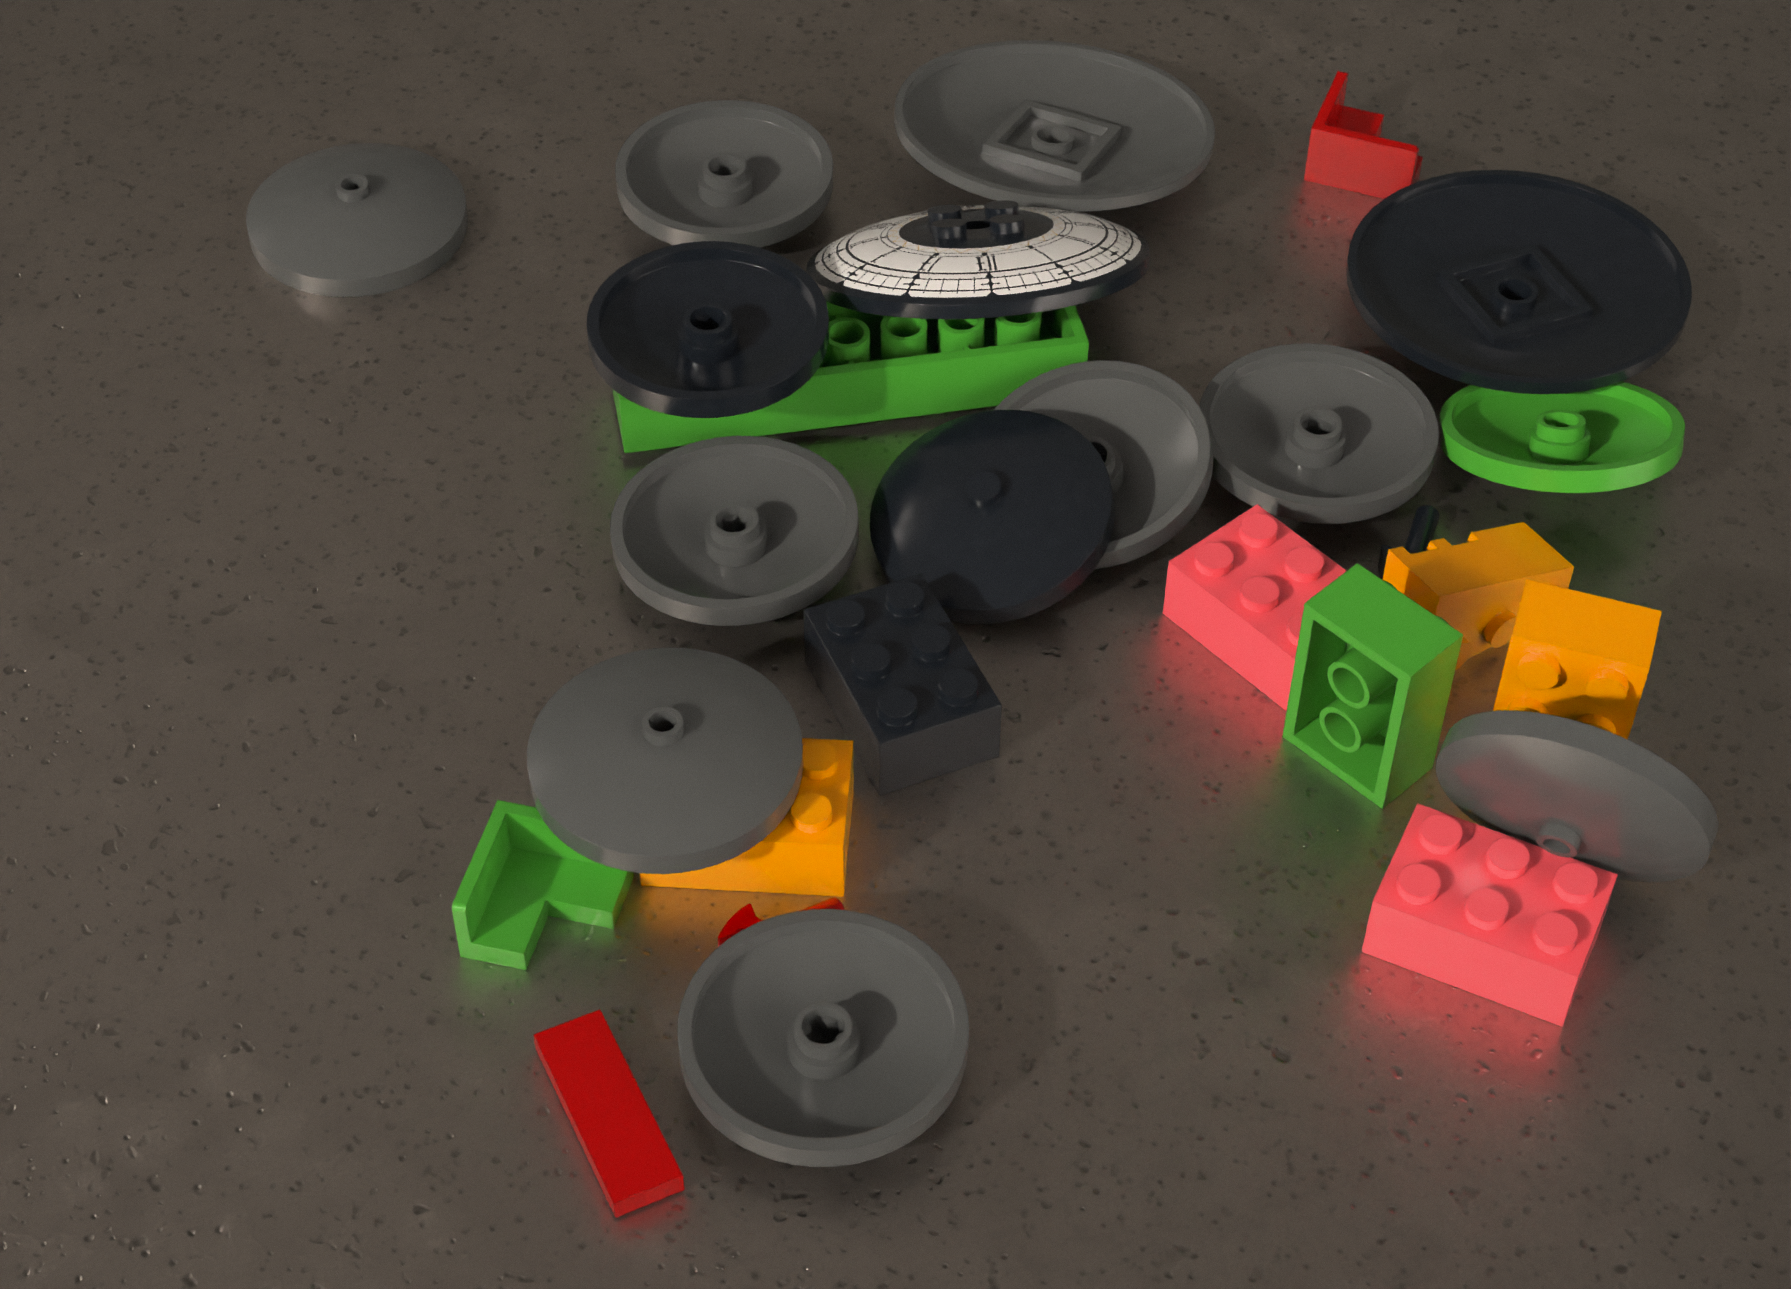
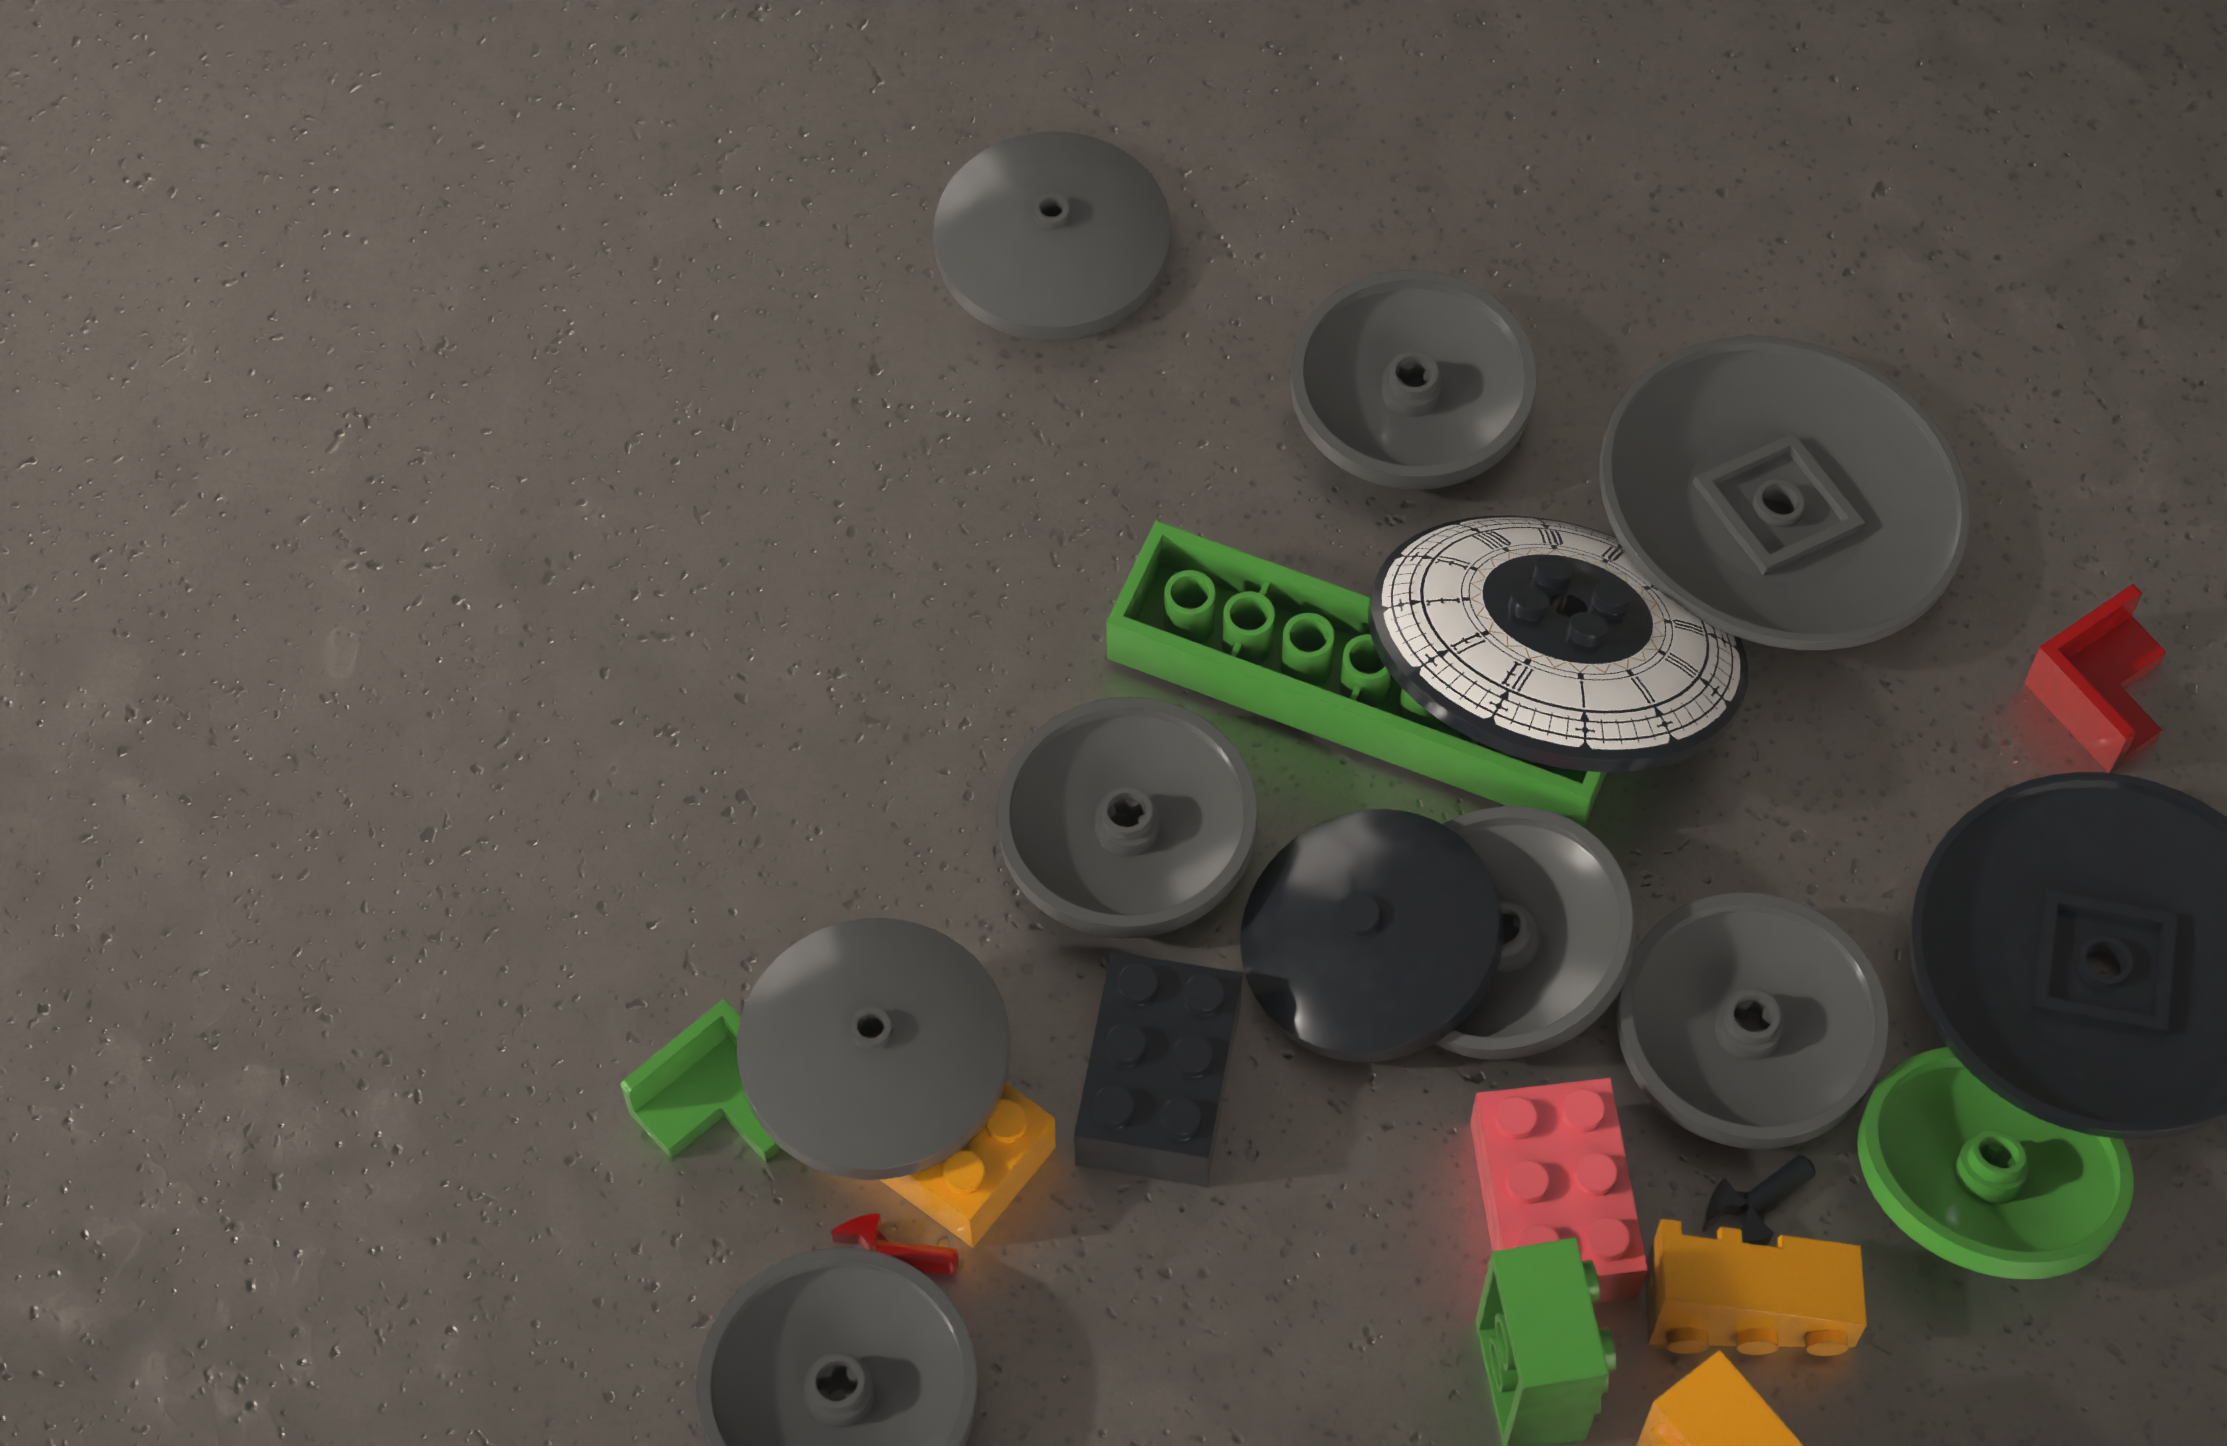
camera: 35 degrees right, 15 degrees up
red tile [533,1009,685,1218] -> none
black dish [586,241,829,418] -> none

